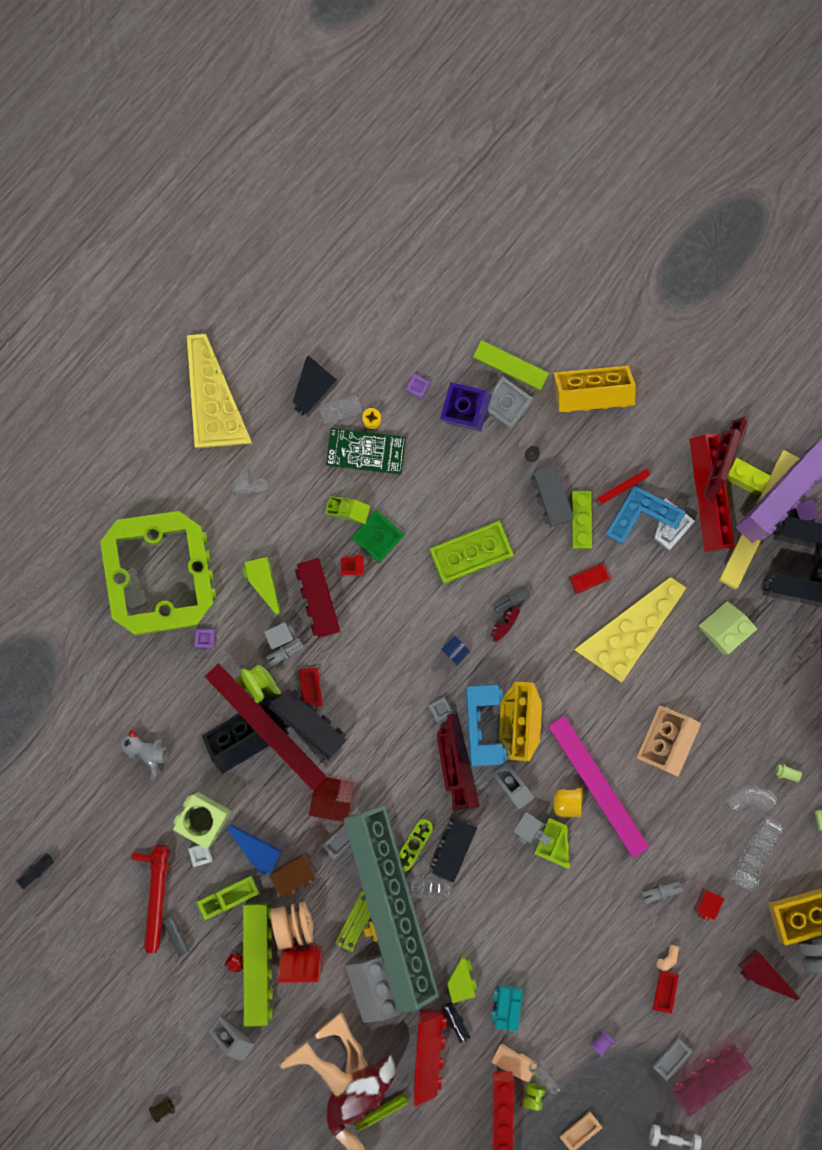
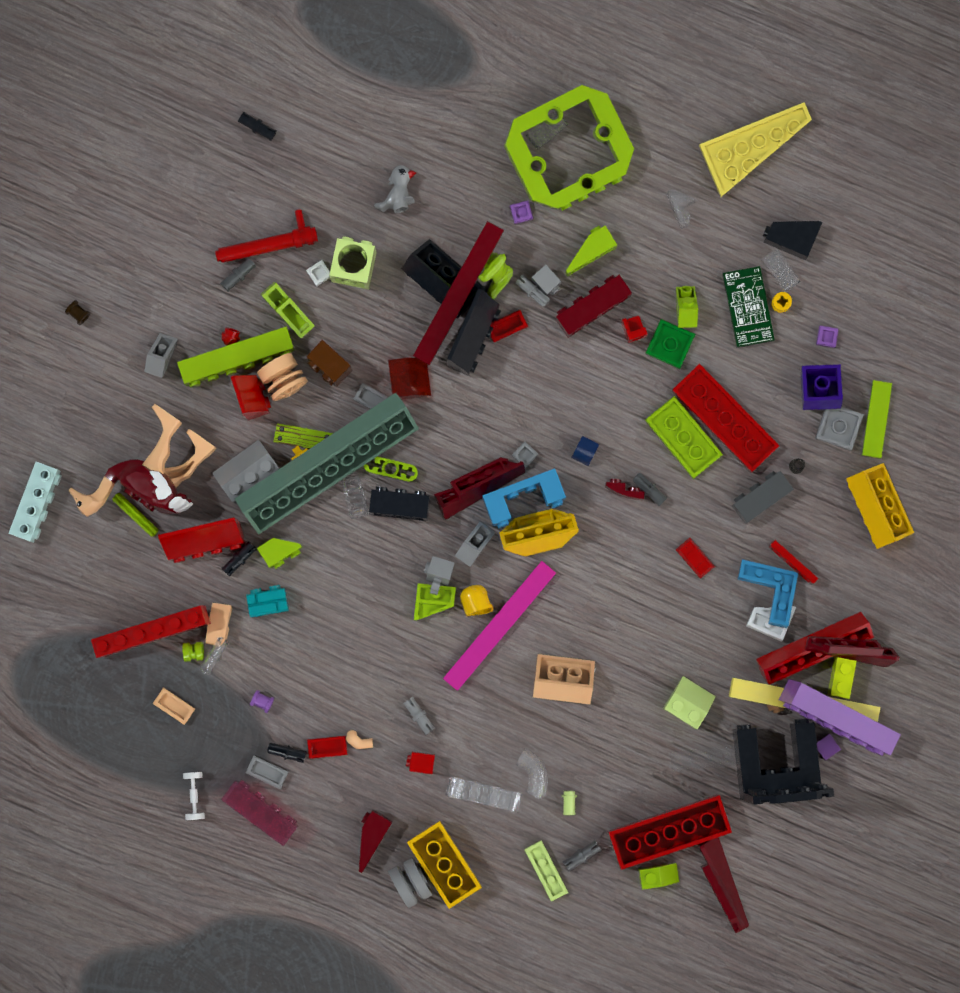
camera: 70 degrees right, 0 degrees up
blue slope [227,824,282,875] -> none
lime plate [572,491,592,549] -> none
light yellow wing [574,577,686,683] -> none
none -> black axle [267,743,306,763]
none -> red plate [672,363,780,473]

